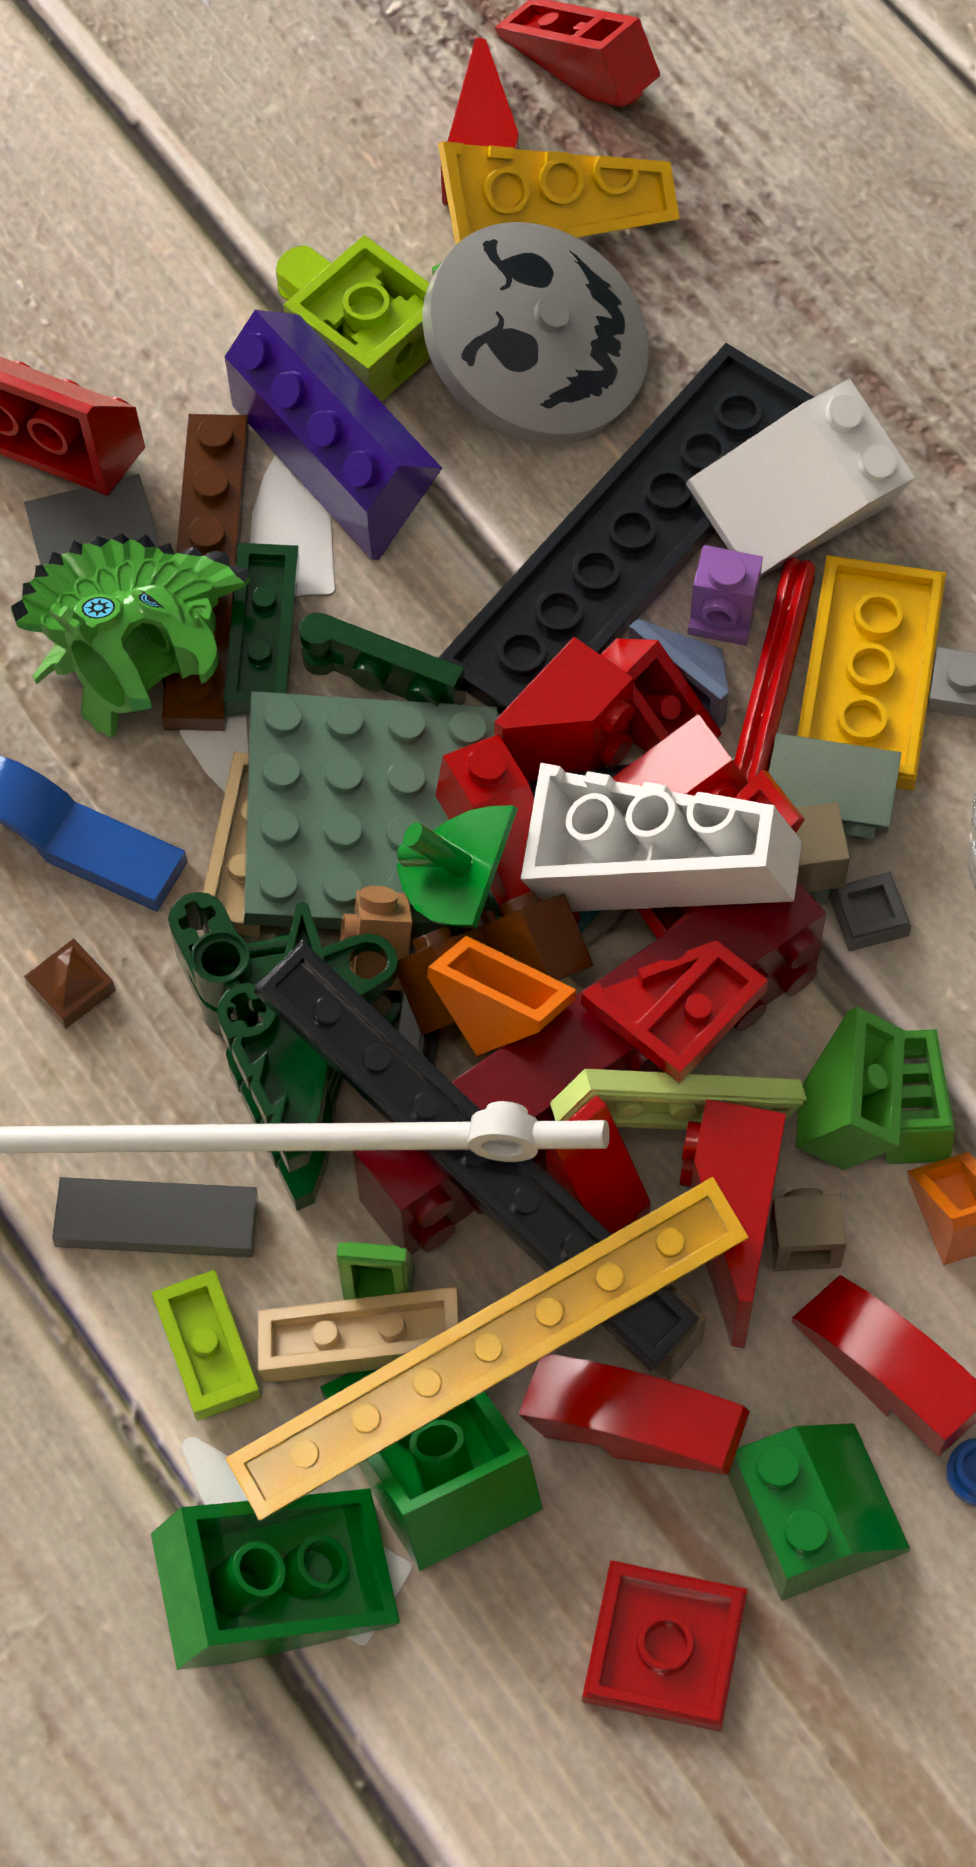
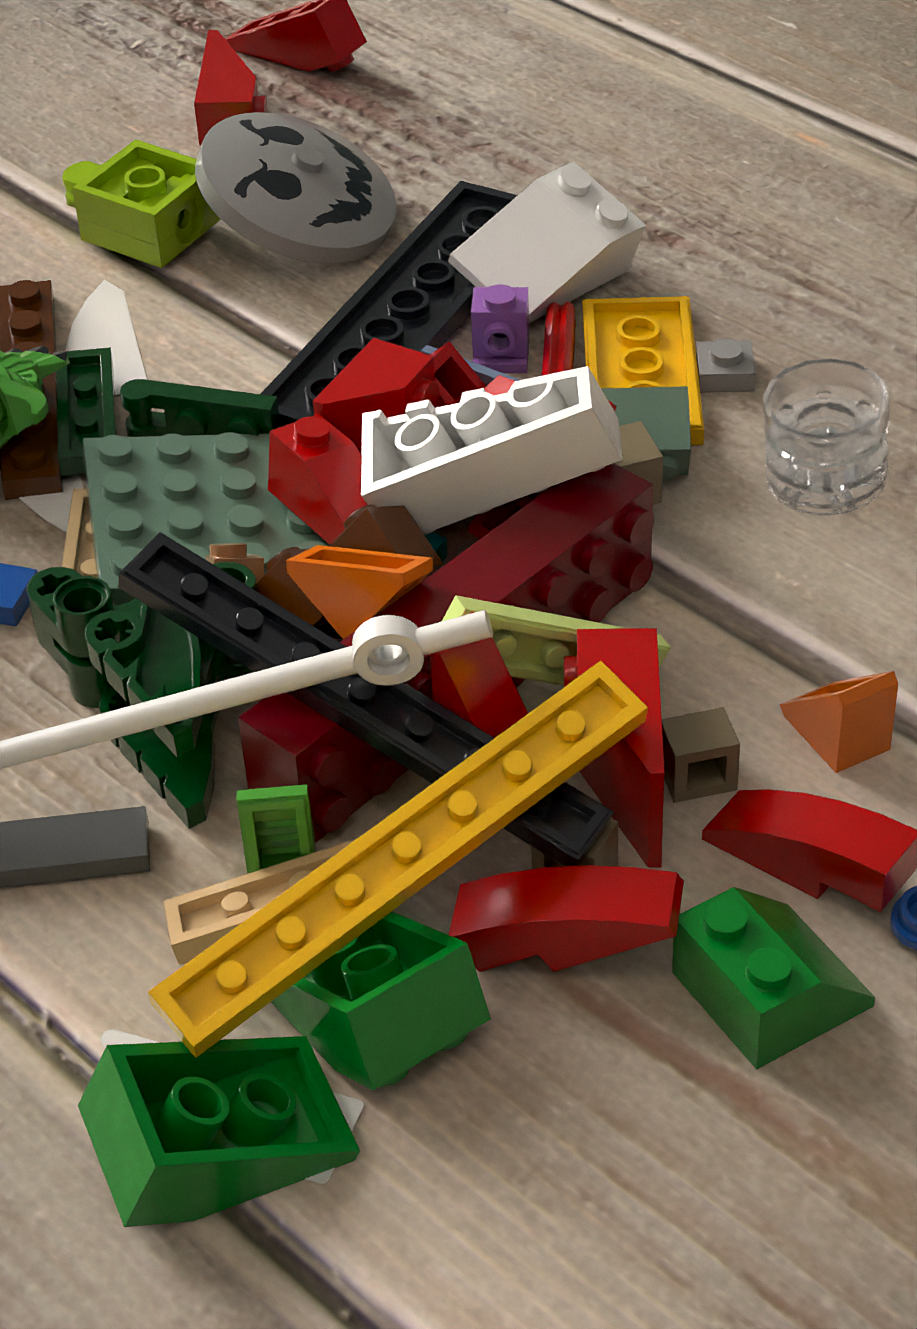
camera: 10 degrees left, 20 degrees down
lime plate [151,1269,261,1421] -> none
dark purple slope [224,309,443,560] -> none
green shield [396,805,518,928] -> none
yellow wing [438,141,680,246] -> none
red wing [581,940,768,1084] -> none
red tile [582,1560,748,1732] -> none
bright green slope [796,1006,905,1170] -> none
dark grey tile [829,872,911,952] -> none
bright green slope [885,1029,955,1164] -> none

